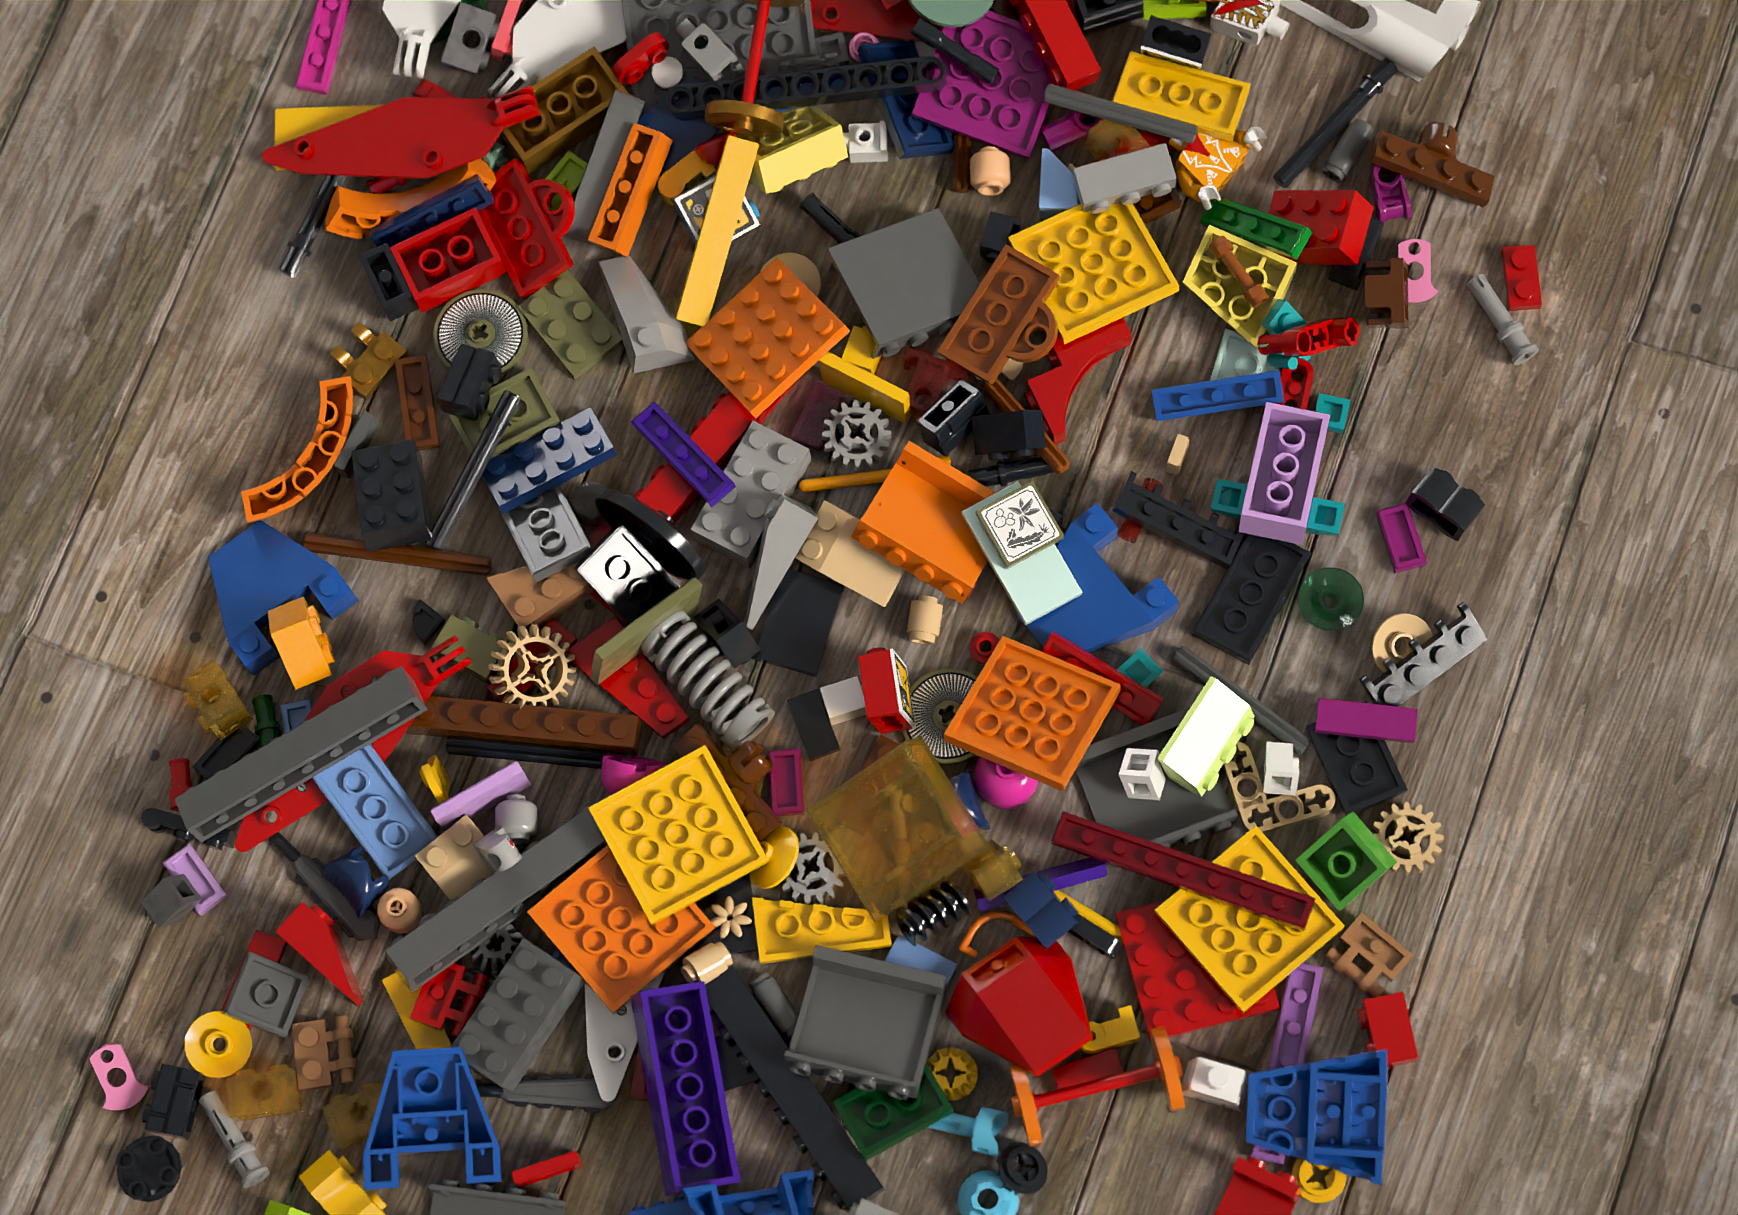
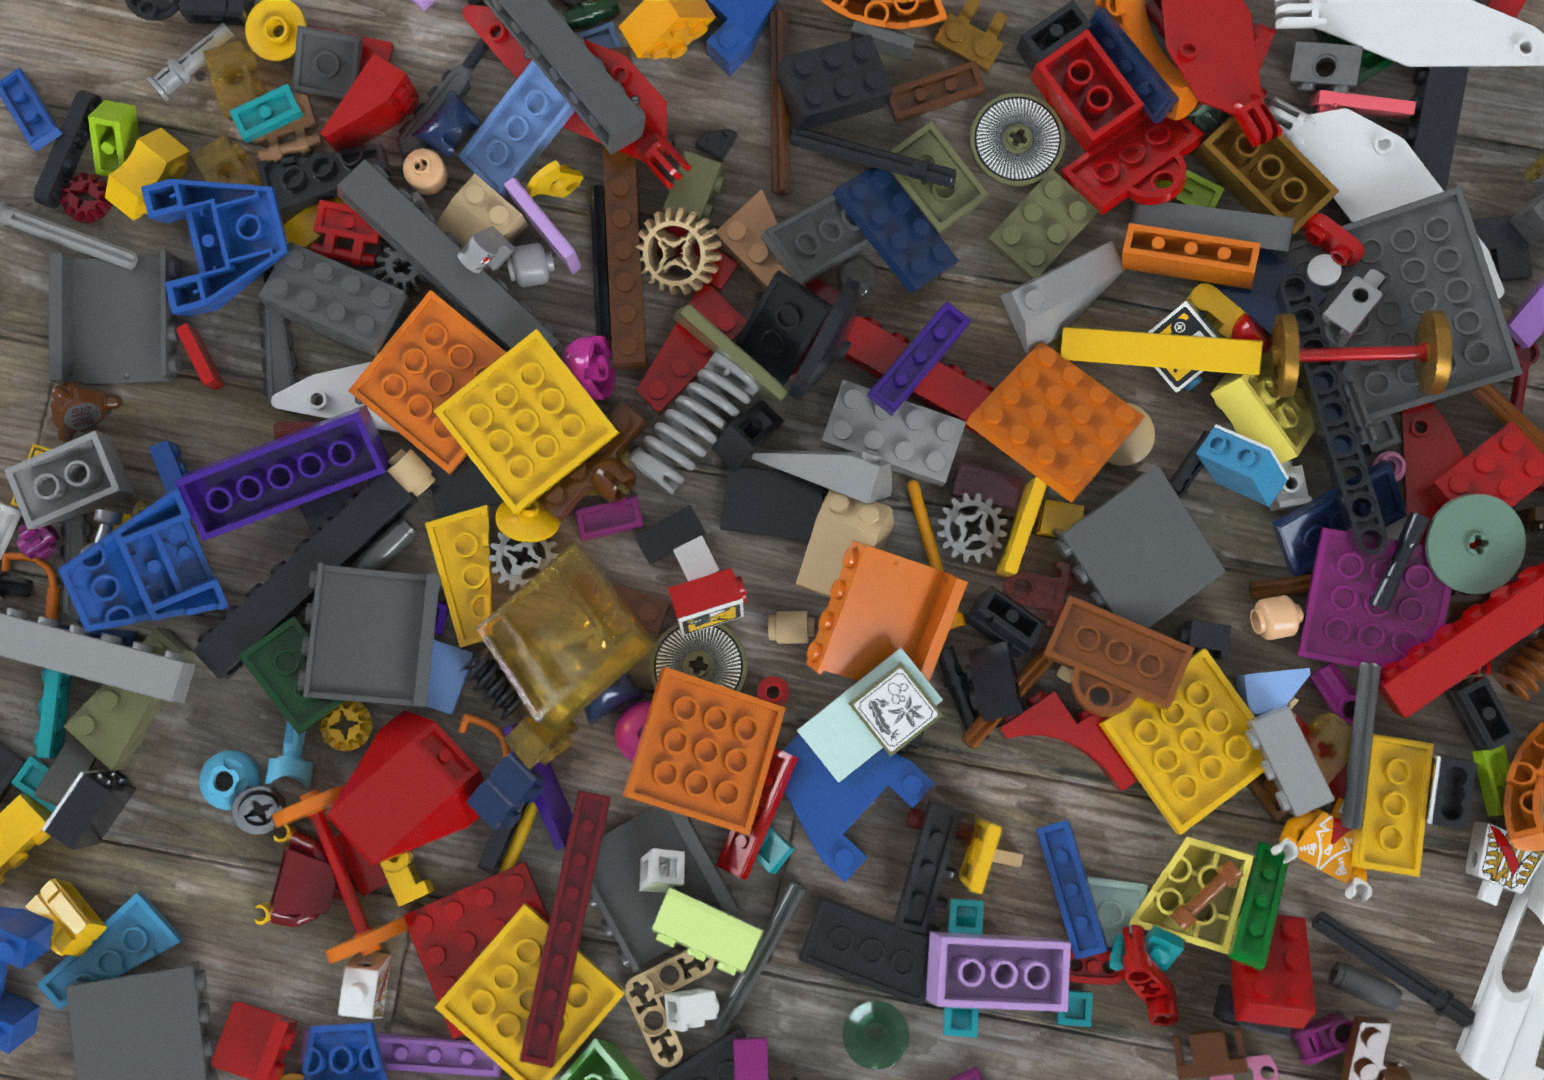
camera: 70 degrees right, 10 degrees up
black brick [436,344,502,421] -> none
tan plant [710,896,752,938] -> none
none -> teal plate [229,84,304,143]
none -> dark red torso [254,824,354,928]
none -> black wing [256,143,392,217]
none -> yellow tile [958,817,1002,894]
none -> dark azure piece [1196,424,1289,507]

